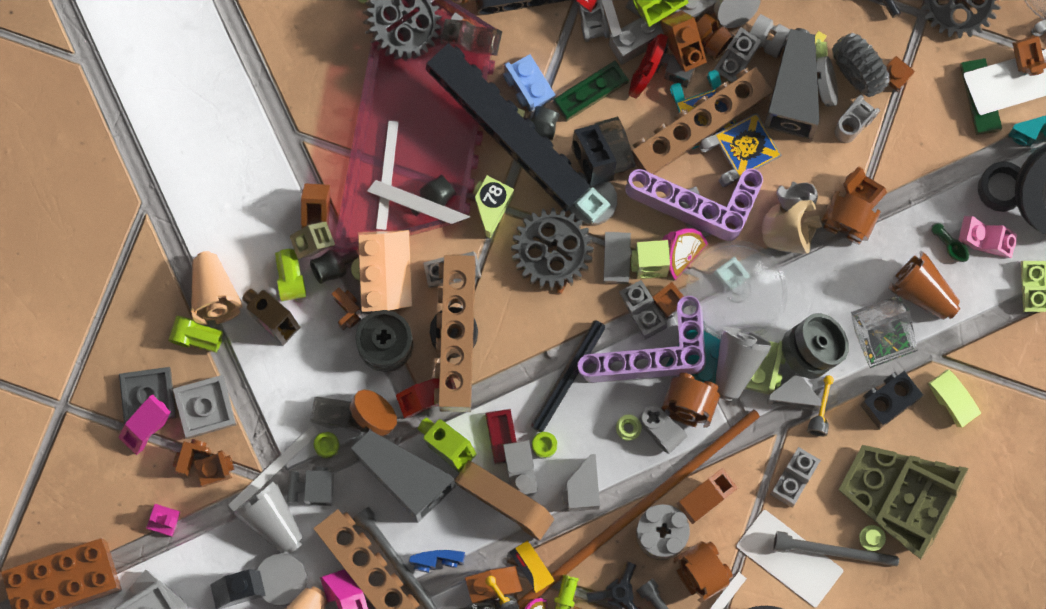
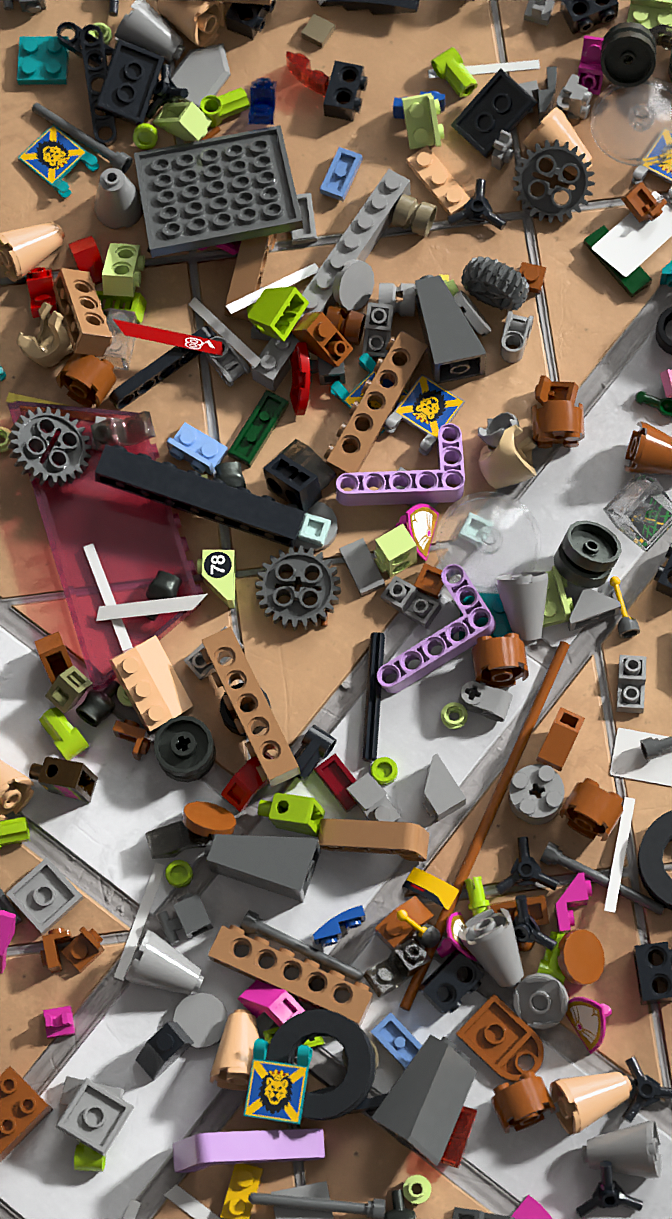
camera: 20 degrees left, 5 degrees down
none -> black piece [294,724,337,781]

